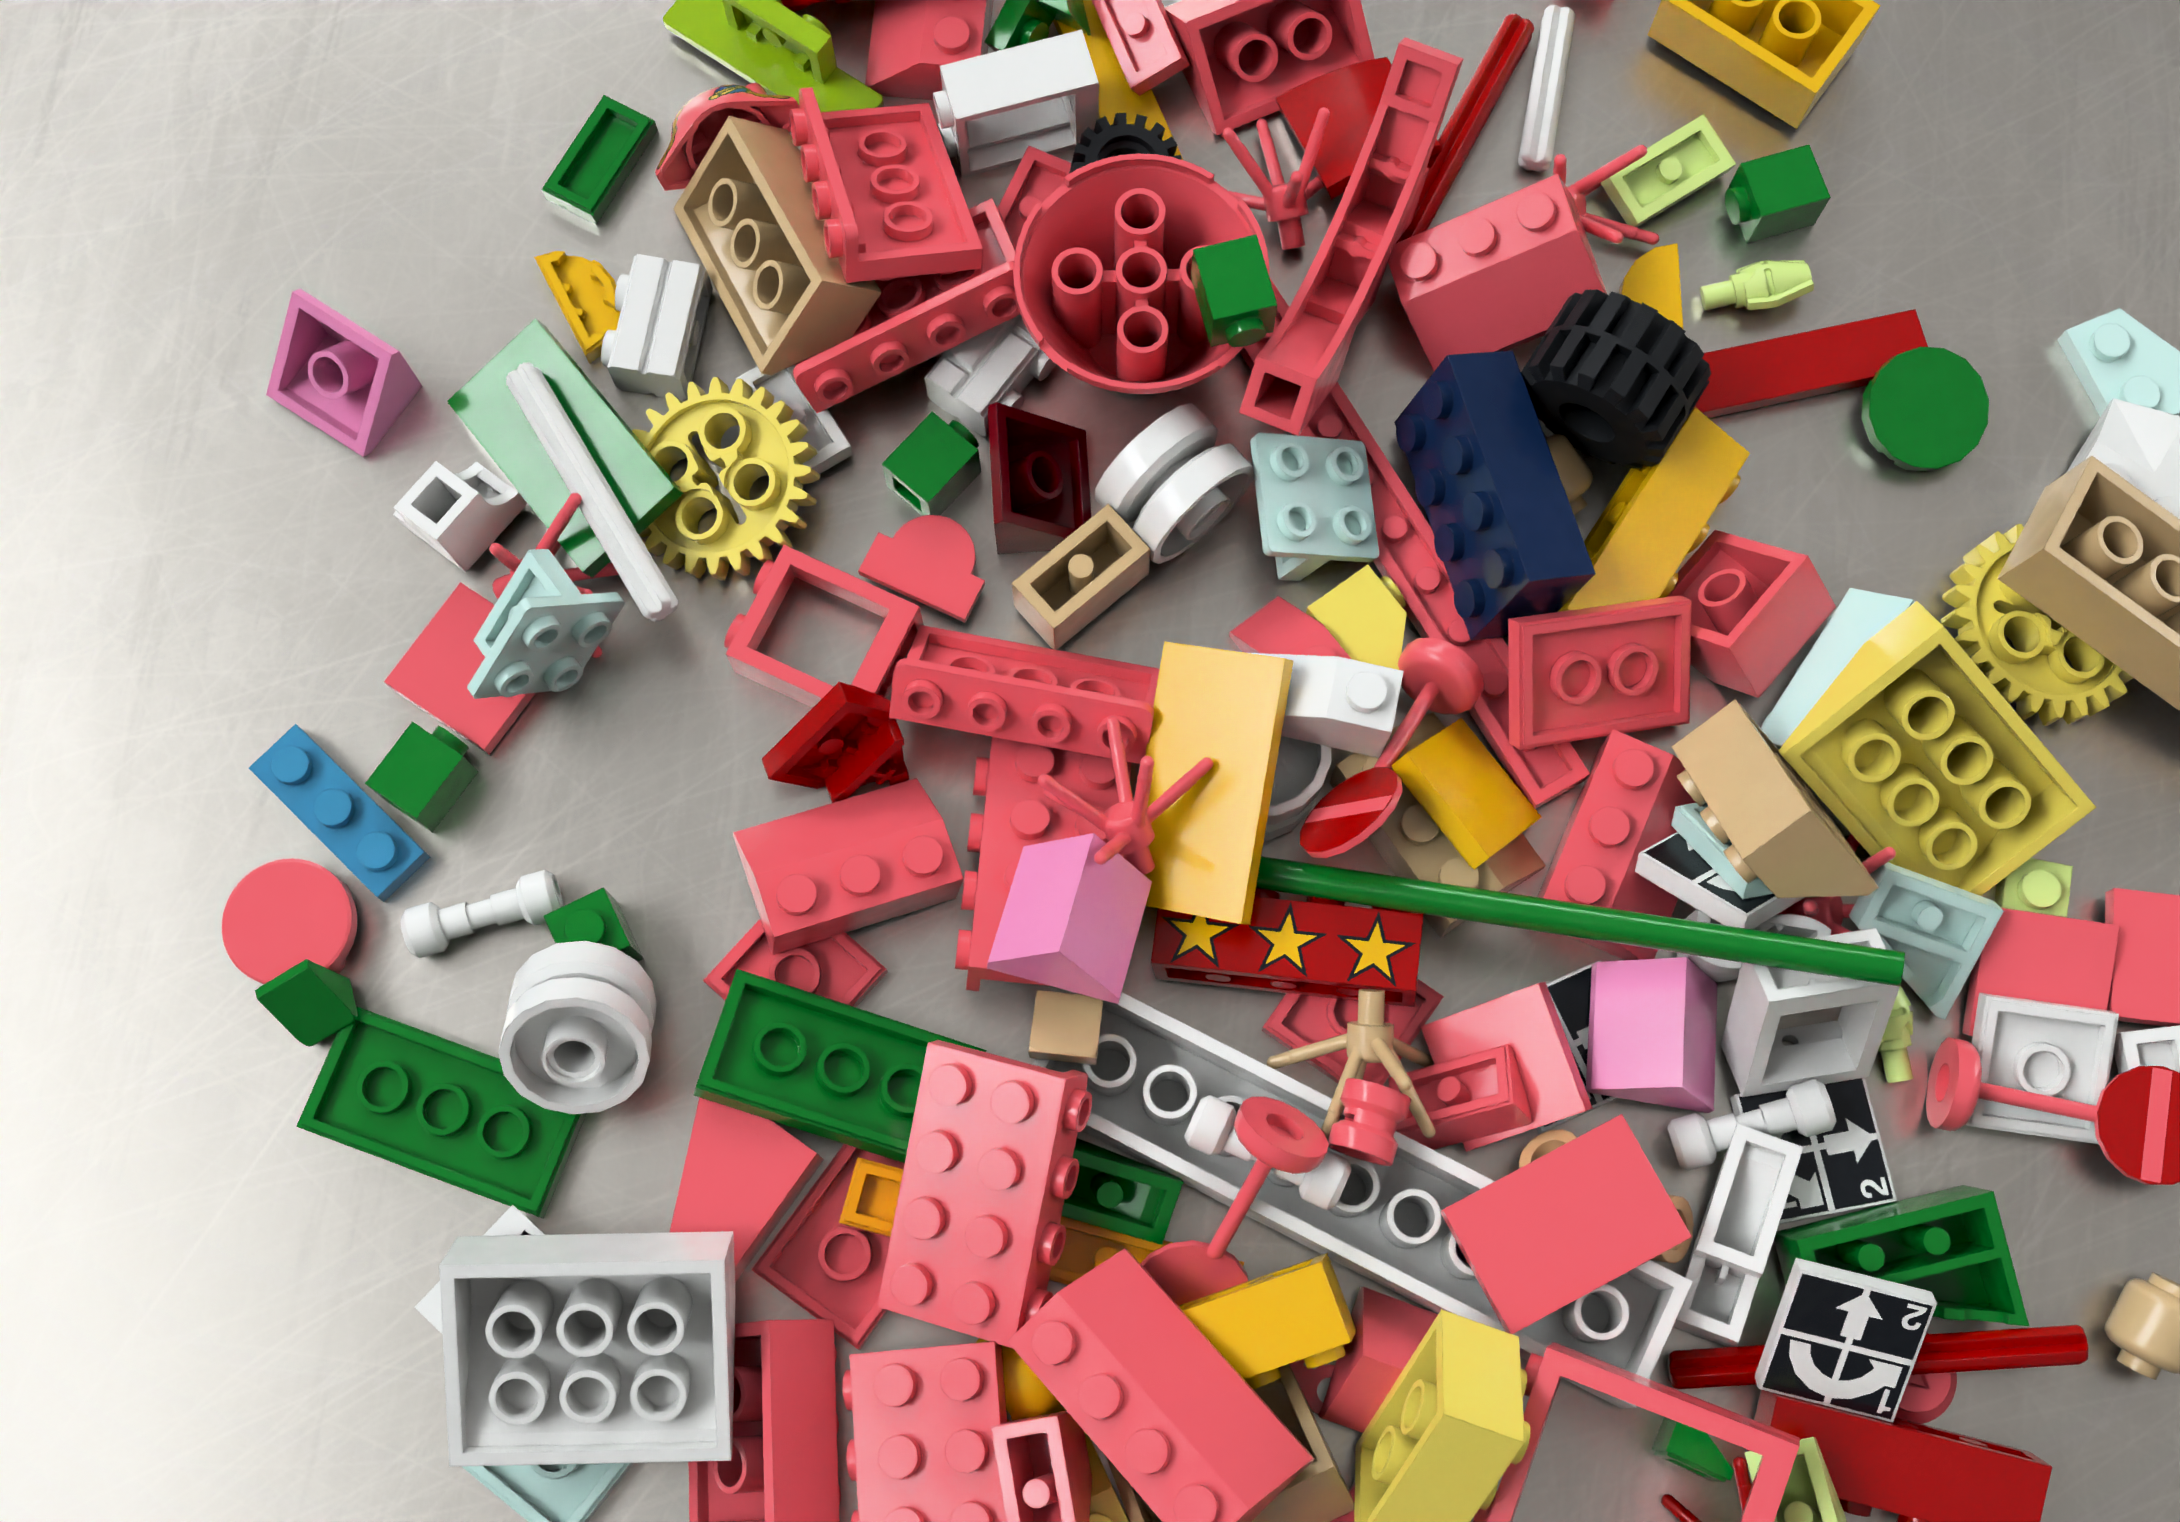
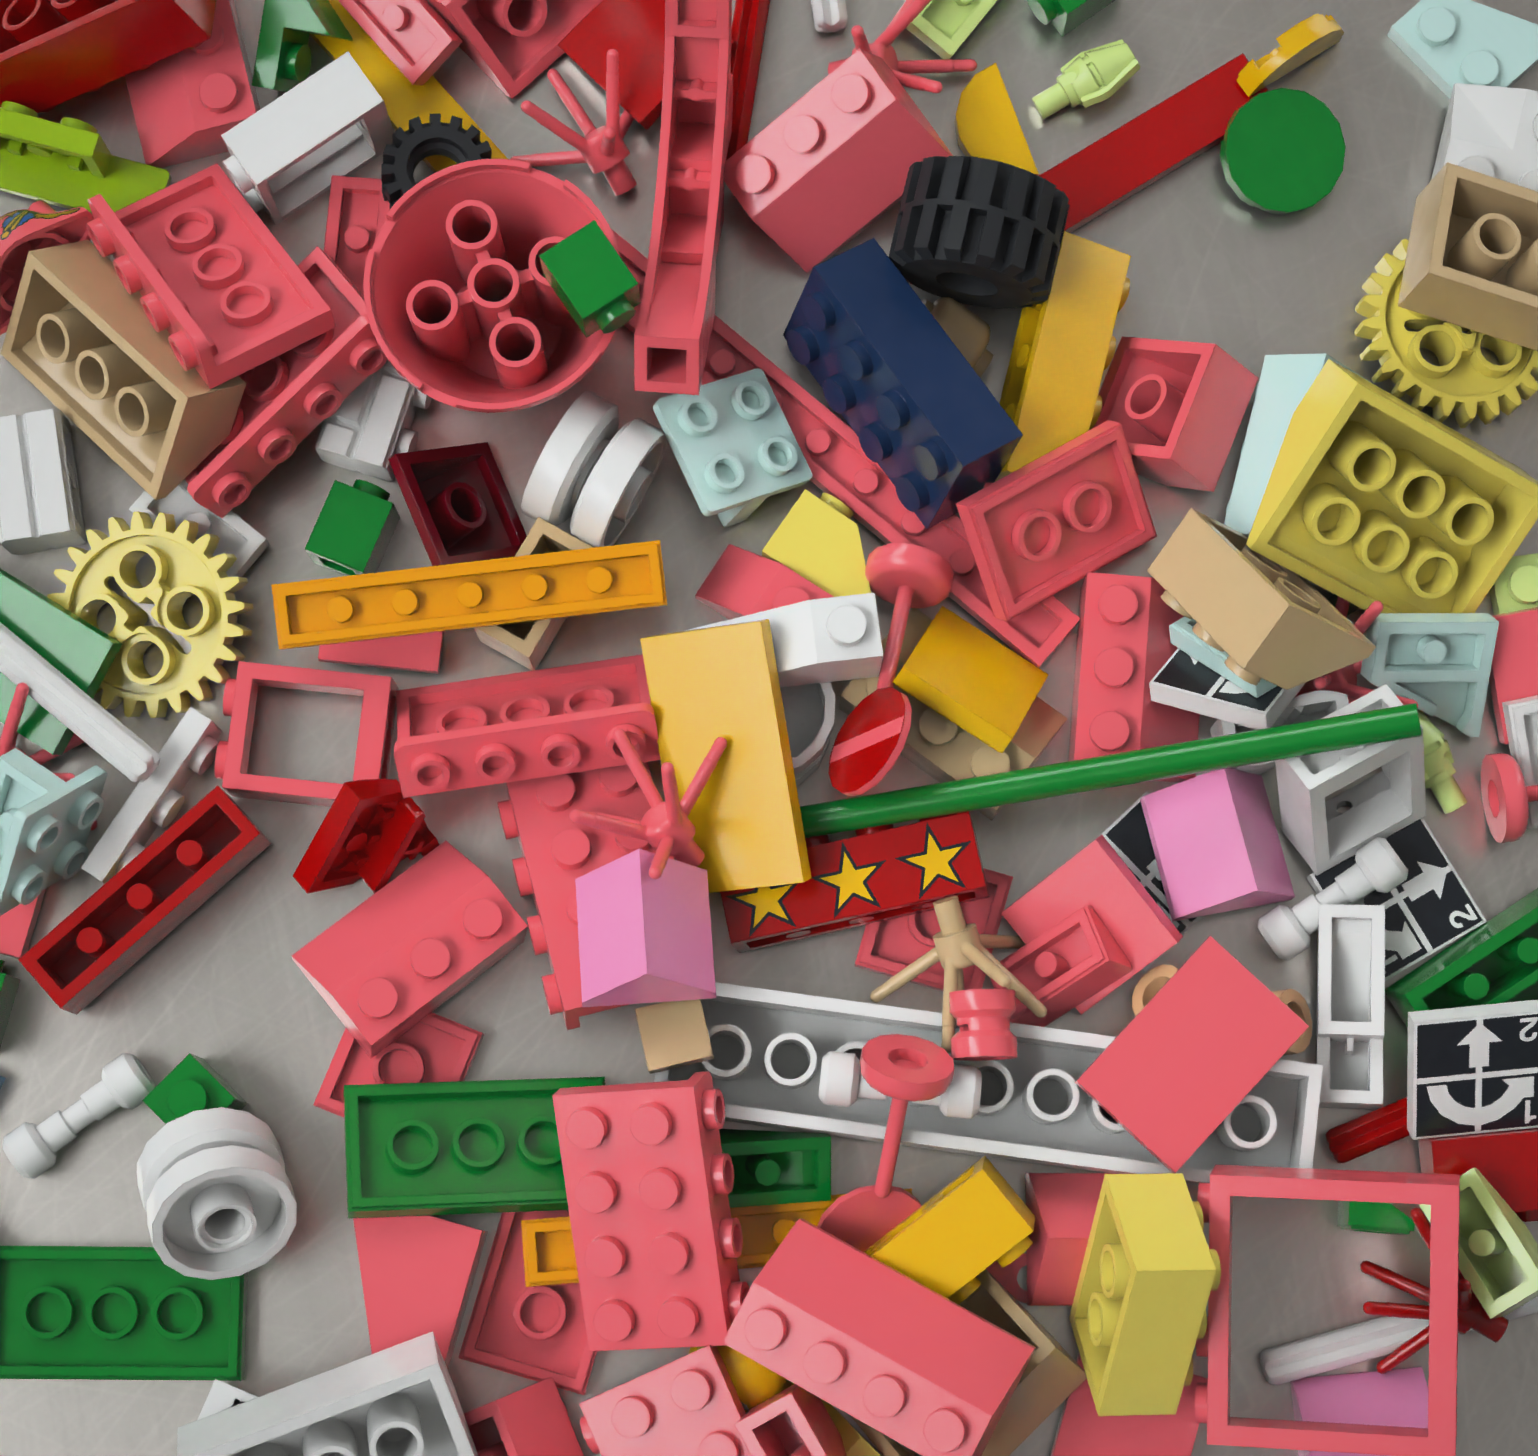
camera: 20 degrees left, 5 degrees up
none -> red brick [18,785,272,1015]
none -> white plate [81,707,222,883]
none -> light orange tile [272,540,668,650]
none -> yellow tile [1236,13,1344,97]

